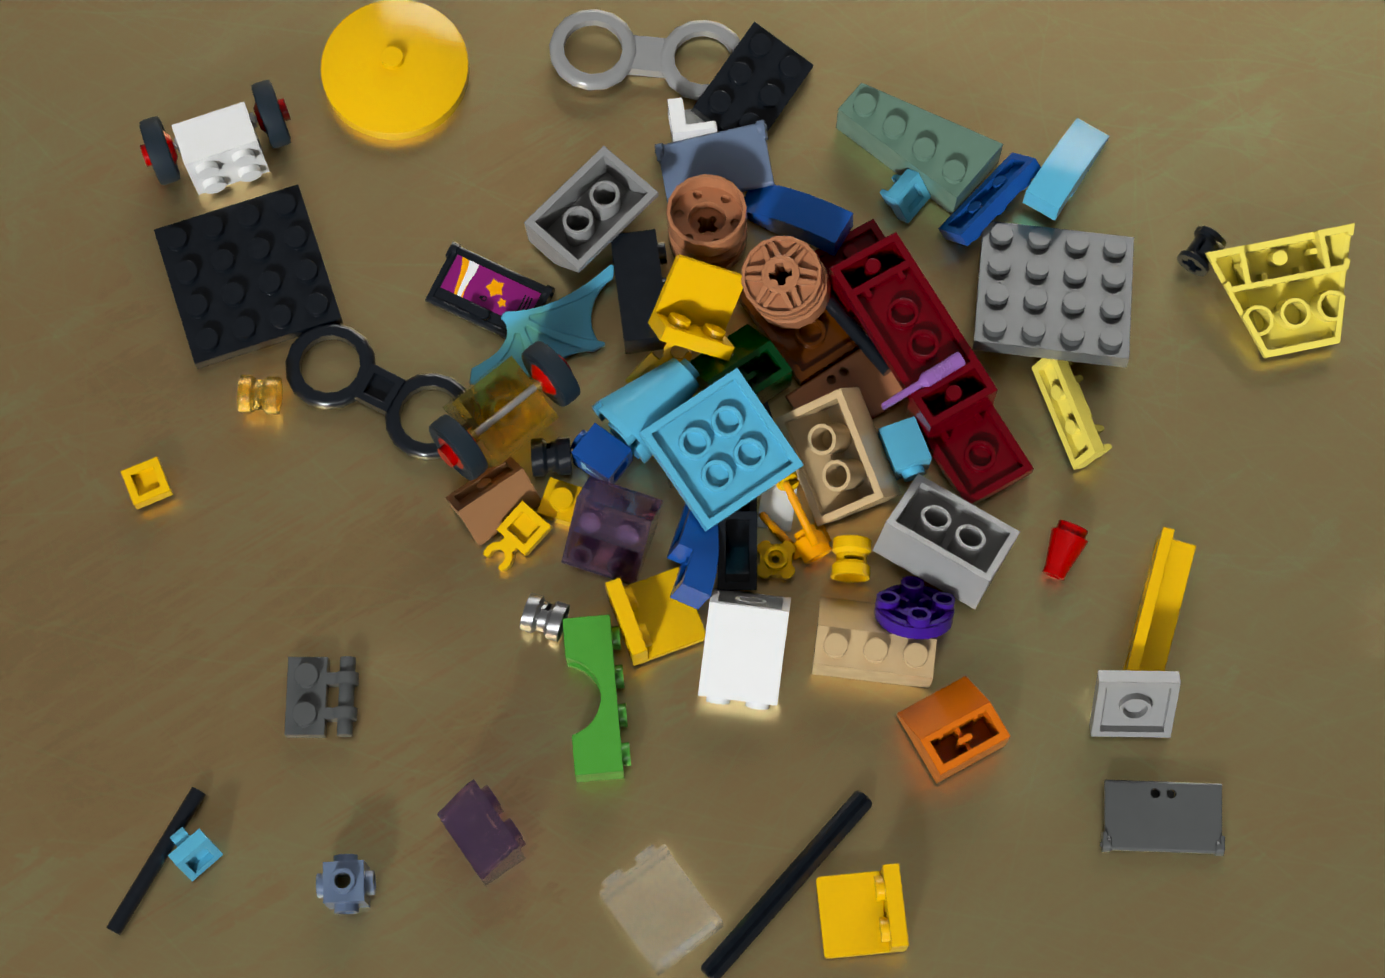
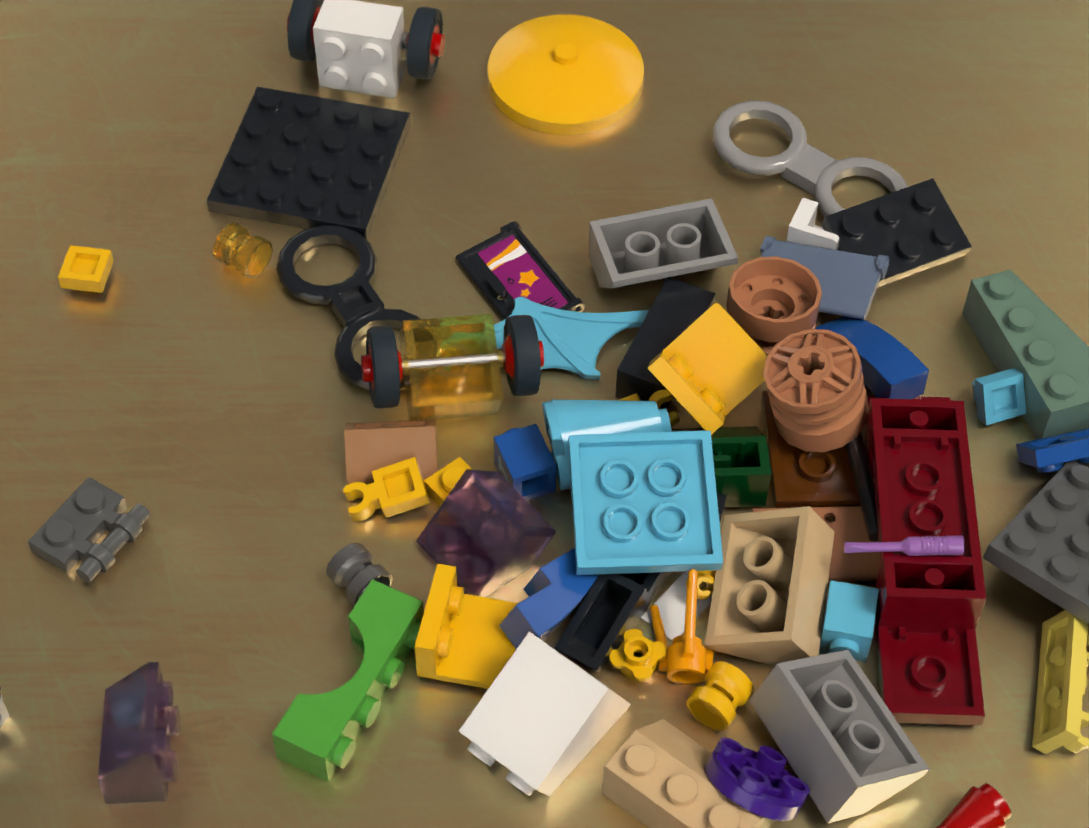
camera: 30 degrees right, 20 degrees down
black wheel [531,436,572,477] -> none

